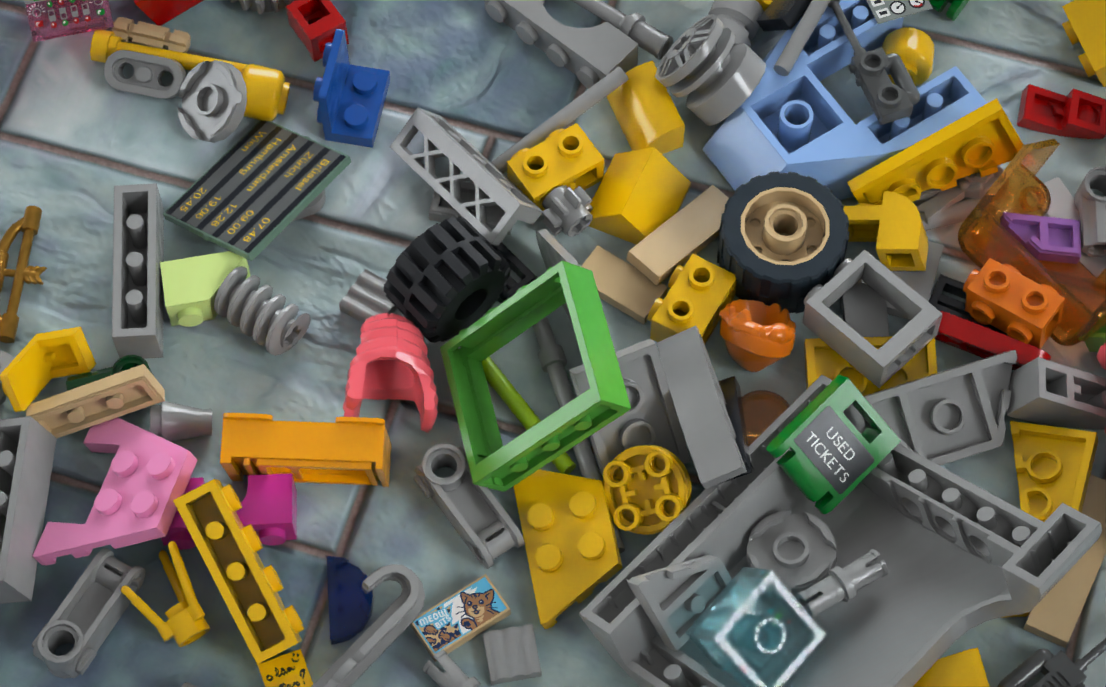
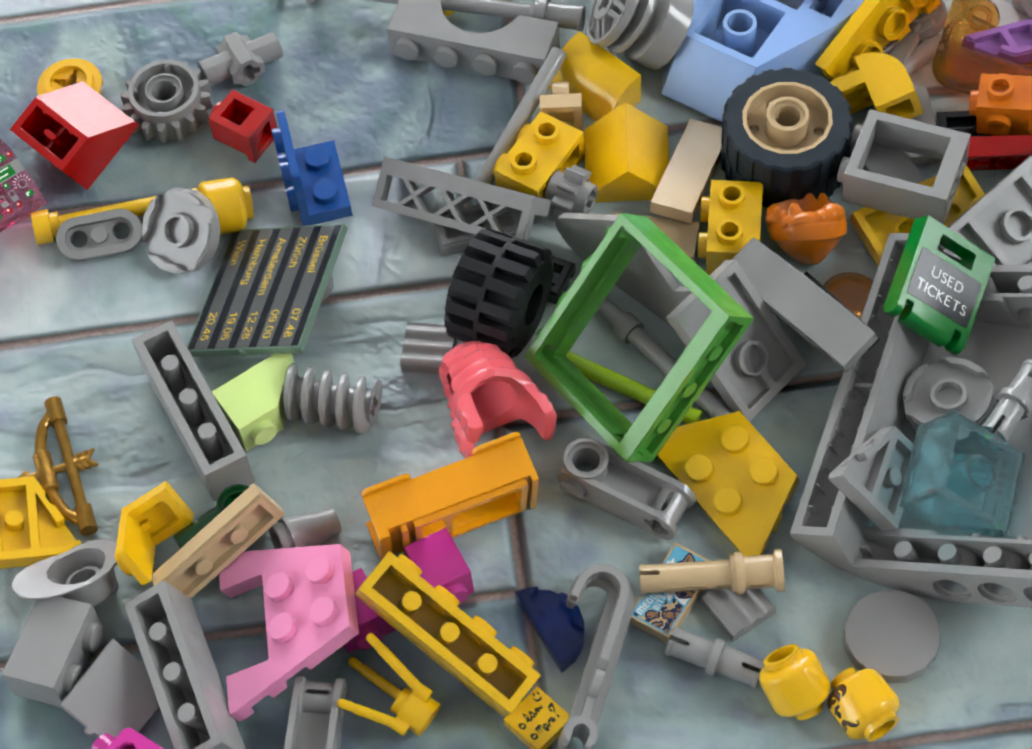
camera: 20 degrees left, 5 degrees down
tan axle [112,17,191,53] -> none
yellow tile [602,445,692,535] -> none
none -> tan tile [539,82,583,131]
none -> tan pin [639,549,785,595]

